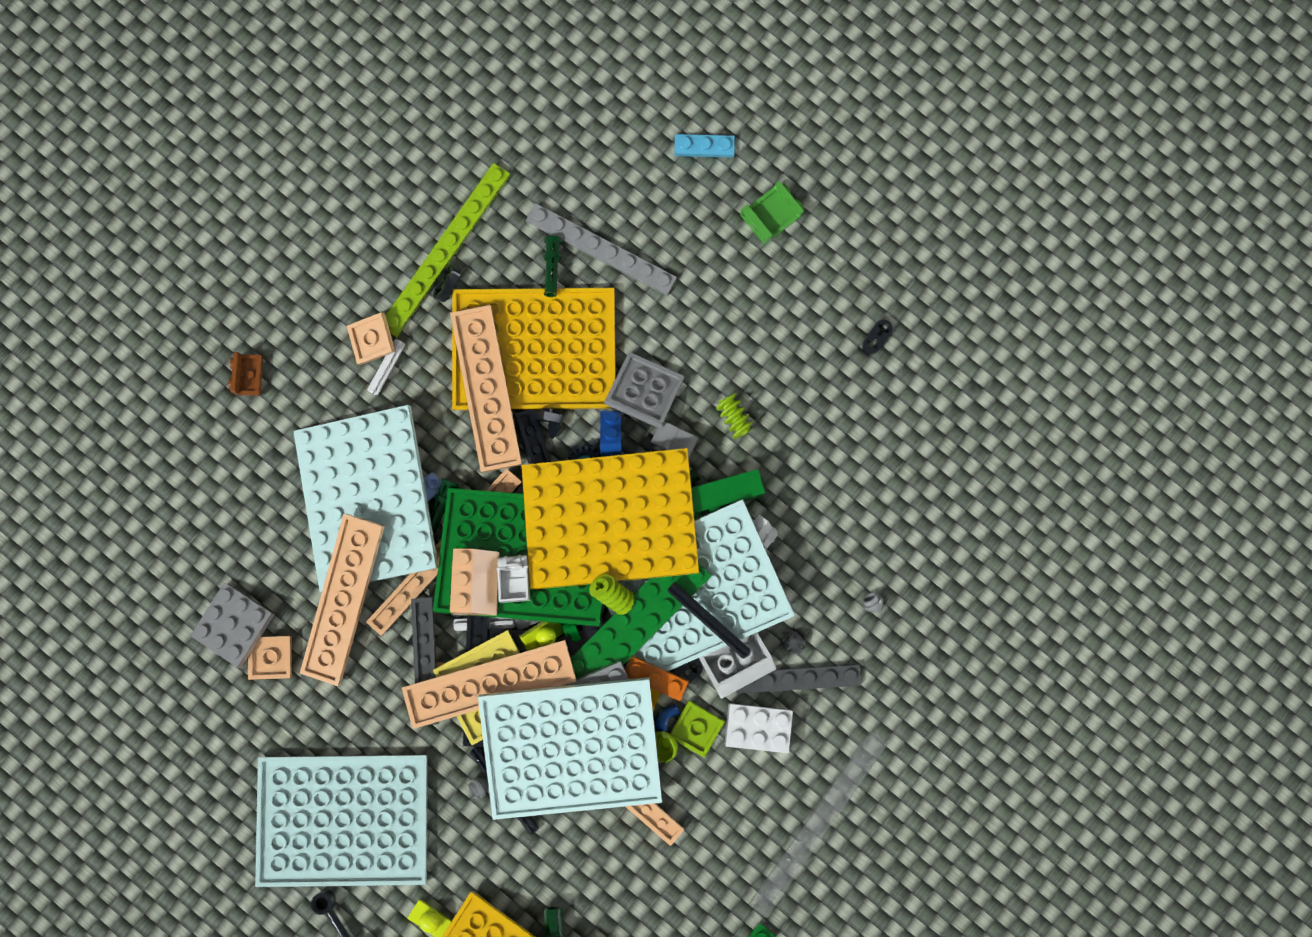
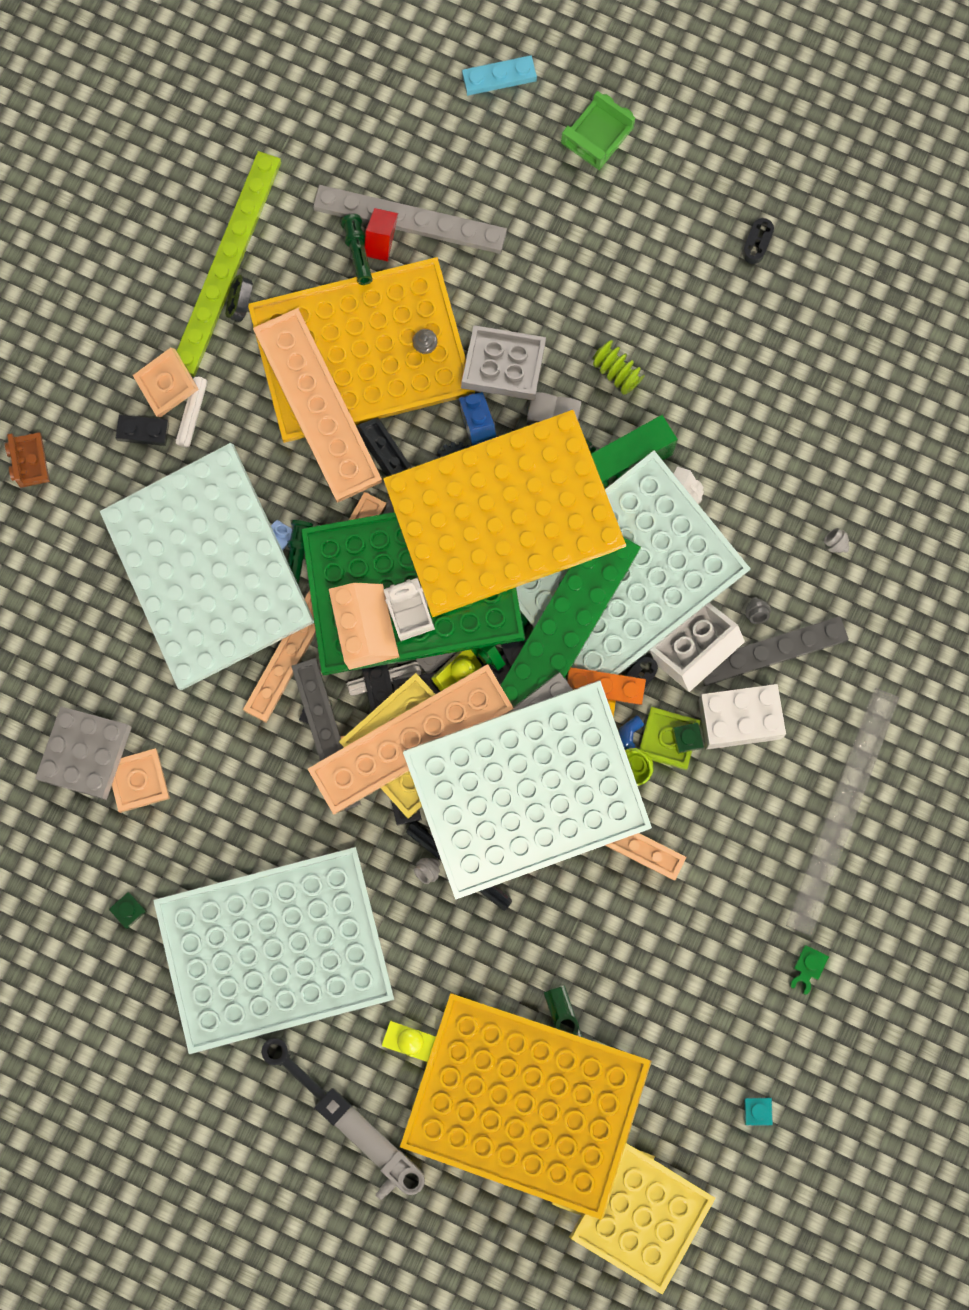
camera: 10 degrees left, 5 degrees down
light nougat plate [300,513,385,686] -> none
black plate [532,408,563,439] -> none
lime piece [590,574,635,615] -> none
black axle [667,582,750,659] -> none
none -> dark green plate [109,892,147,929]
none -> black plate [115,415,169,446]
none -> red slope [365,208,399,262]
none -> dark grey plate [413,329,437,354]
none -> dark green plate [672,723,704,754]

